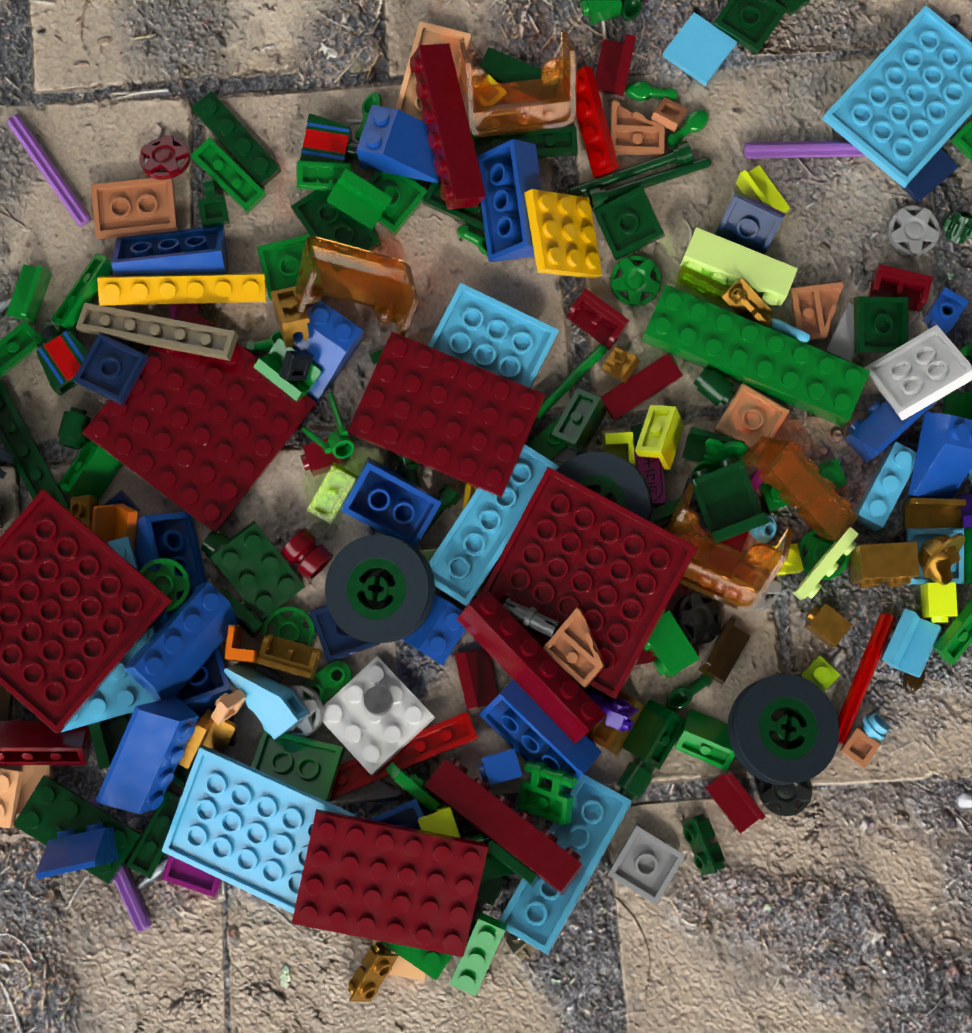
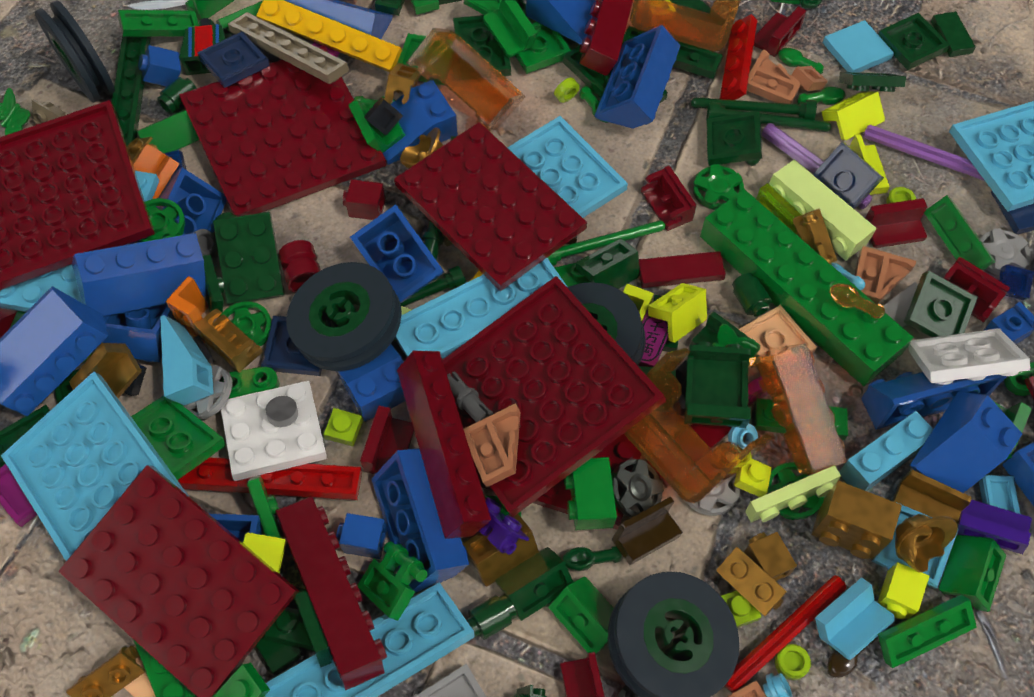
camera: 25 degrees right, 20 degrees down
light nougat plate [210,688,247,725] -> none
green plant [302,392,354,459] -> none
clear neon green plate [306,462,358,524] -> none
yellow plate [524,189,602,279] -> none
pearl gold tile [601,346,640,383] -> none
none -> blue brick [138,45,181,86]
none -> flat silver tile [193,229,217,256]
none -> lime plate [323,408,363,447]
none -> pearl gold piece [400,127,443,169]
none -> lime tile [554,77,580,103]
none -> pearl gold hinge [716,547,787,616]
none -> medium lavender axle [762,123,872,209]
none -> lime tile [775,644,811,681]
none -> neon yellow panel [821,91,885,140]
none -> clear orange piece [829,284,885,319]
none -> dark green plate [839,72,906,92]
none -> dark red panel [865,198,927,248]
none -> lime tile [886,187,916,204]
none -> green plate [924,195,996,270]
none -> clear blue plate [999,264,1034,301]

